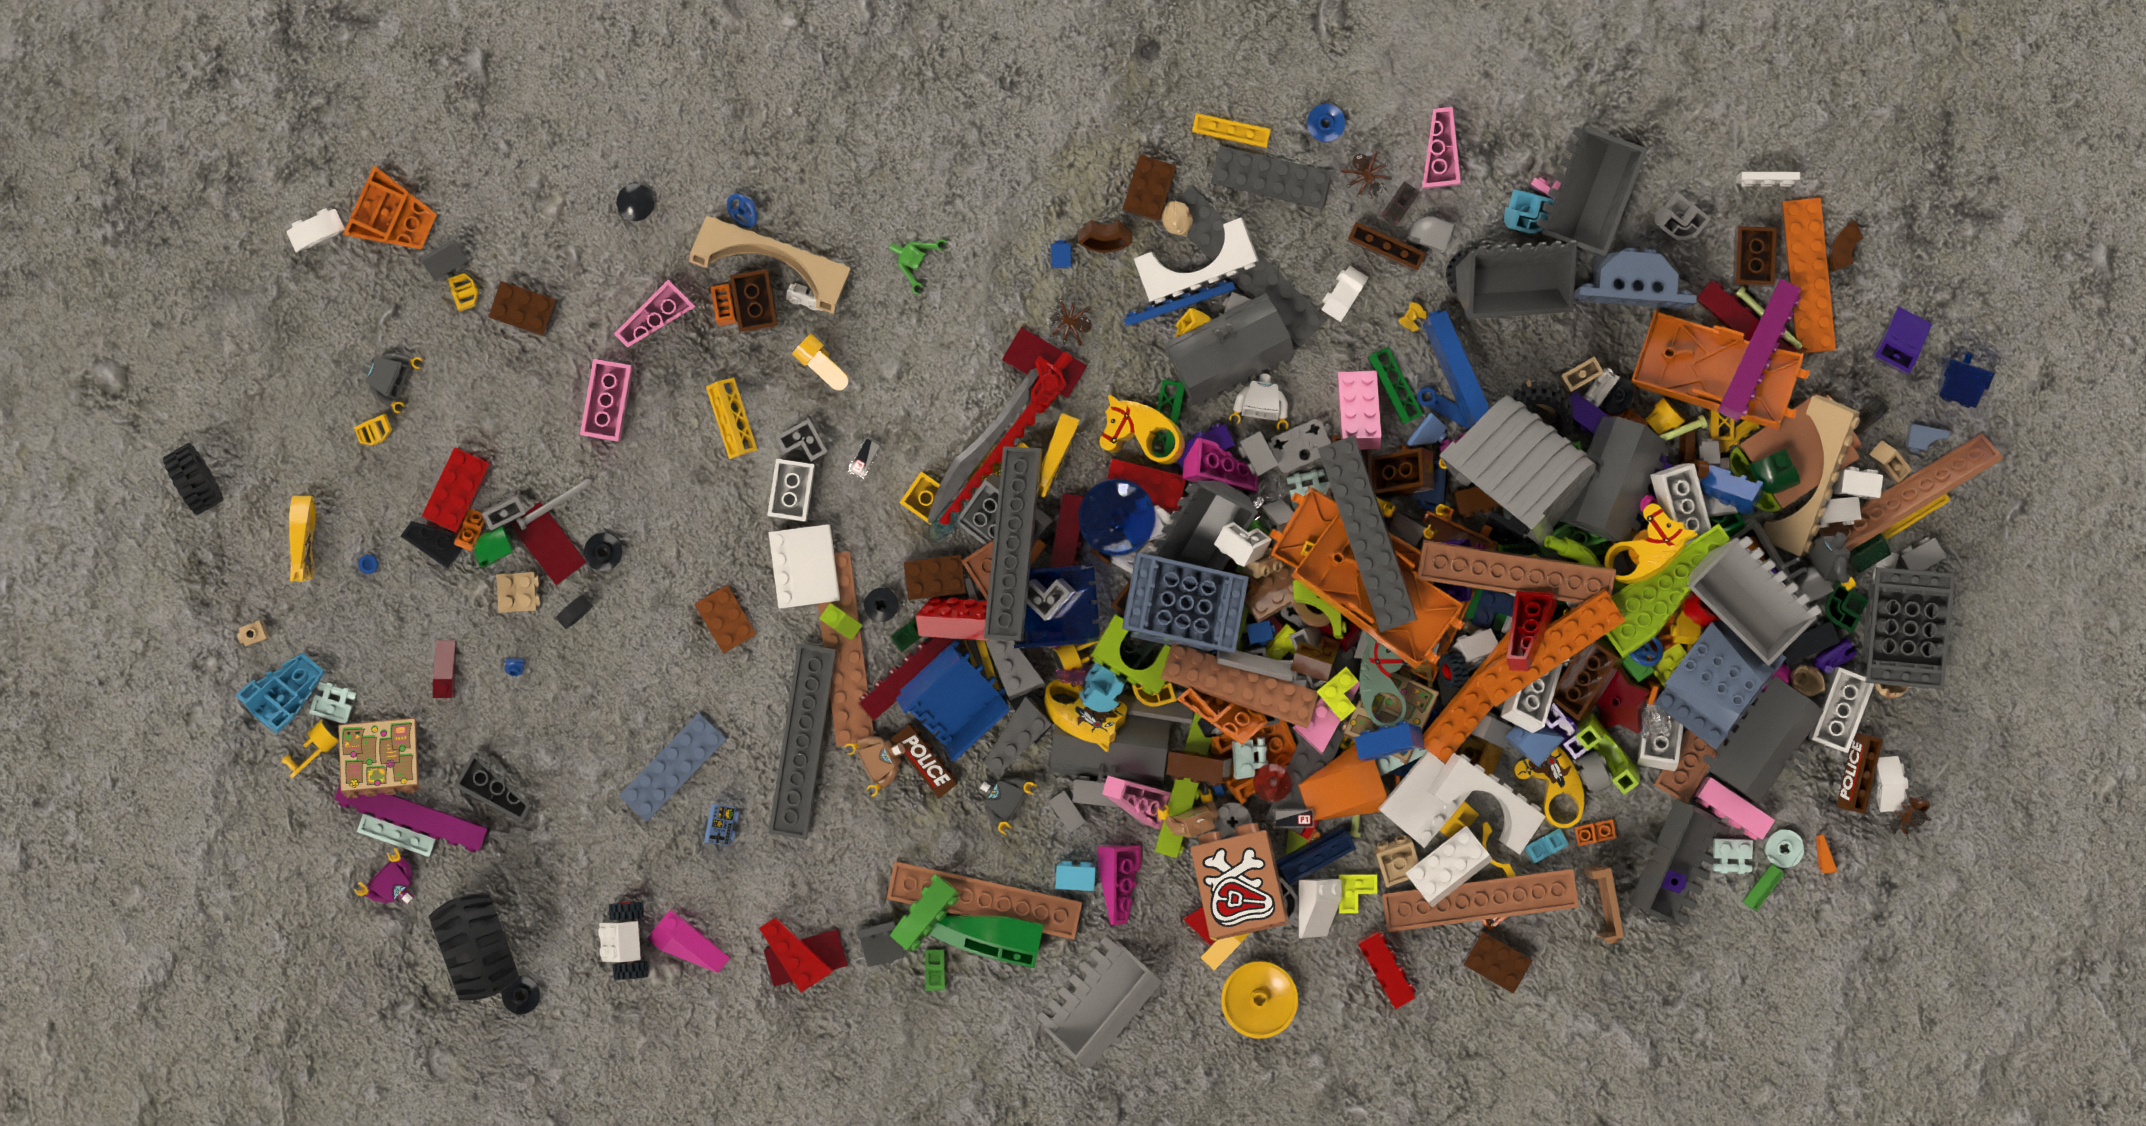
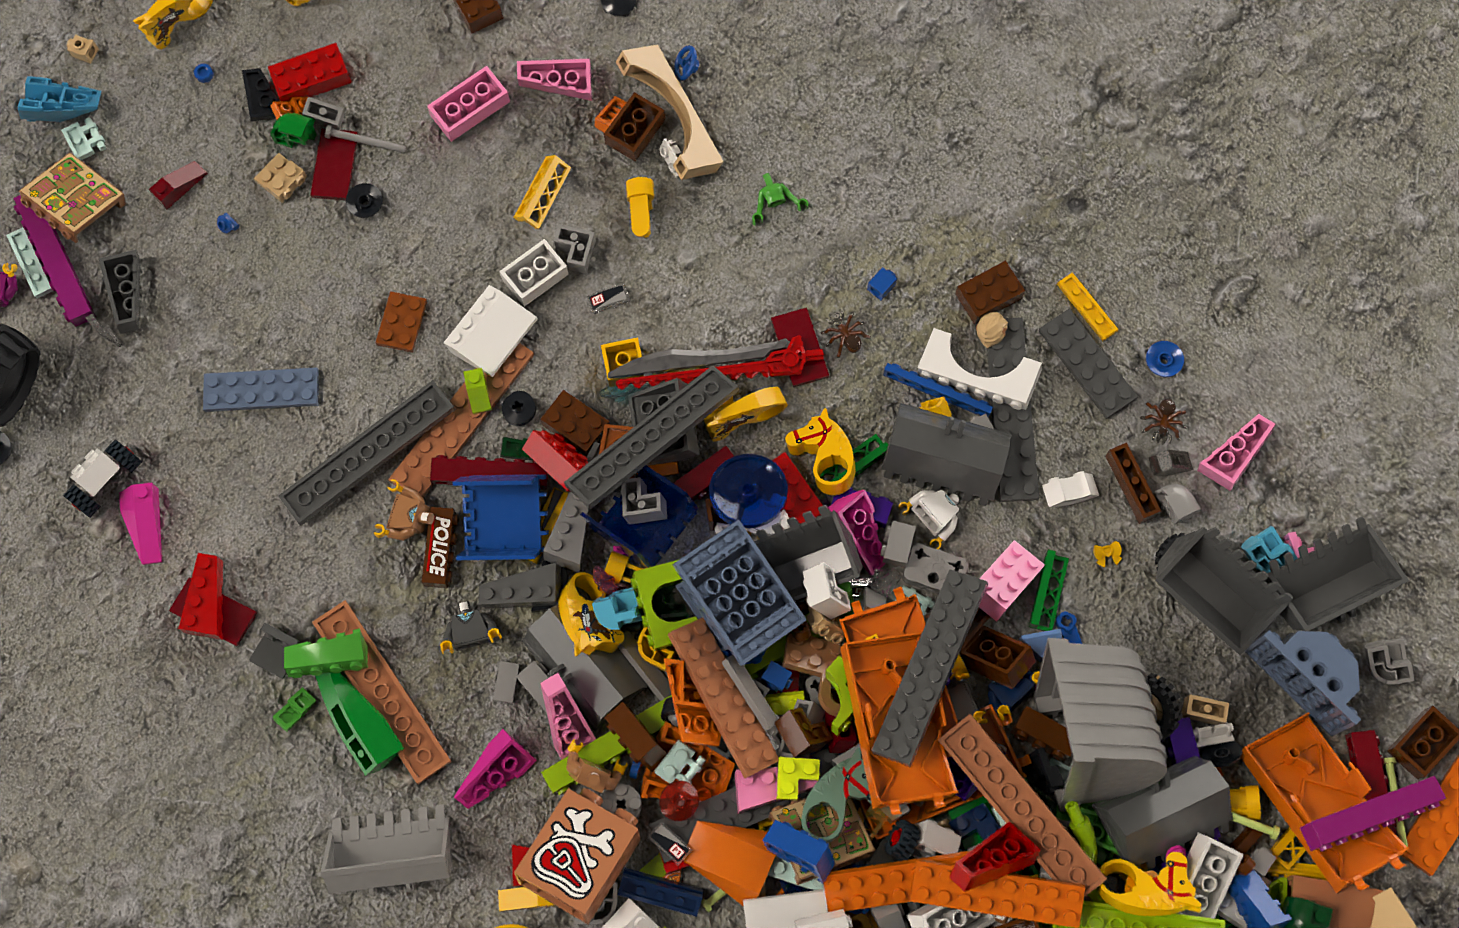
camera: 40 degrees right, 15 degrees down
yellow piece [281,719,339,778] -> none
black tyre [556,595,593,629] -> none
slope [704,803,739,846] -> none
medium azure brick [1055,861,1095,891] -> none
reddish brown brick [1078,220,1132,253] -> none
blue brick [1423,310,1490,429] -> none

